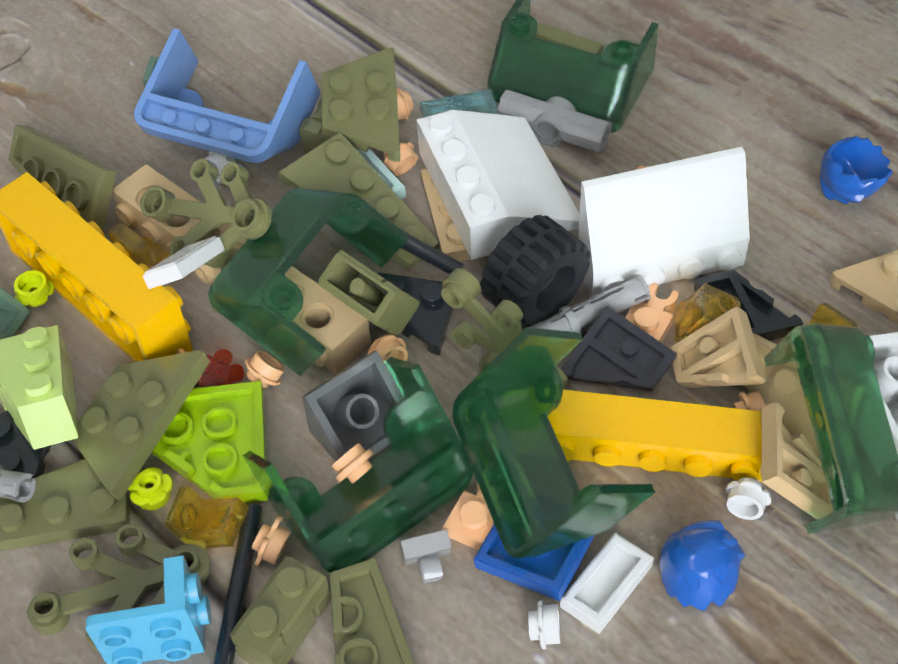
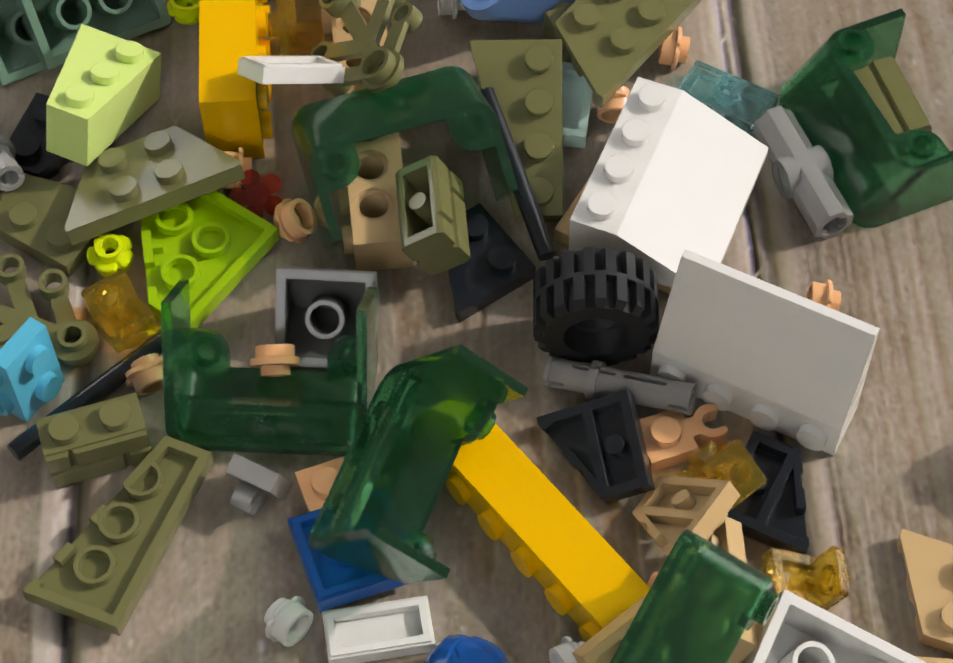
camera: 40 degrees right, 5 degrees up
light nougat plate [368,334,408,374] -> none
olive plant [441,268,568,390] -> none

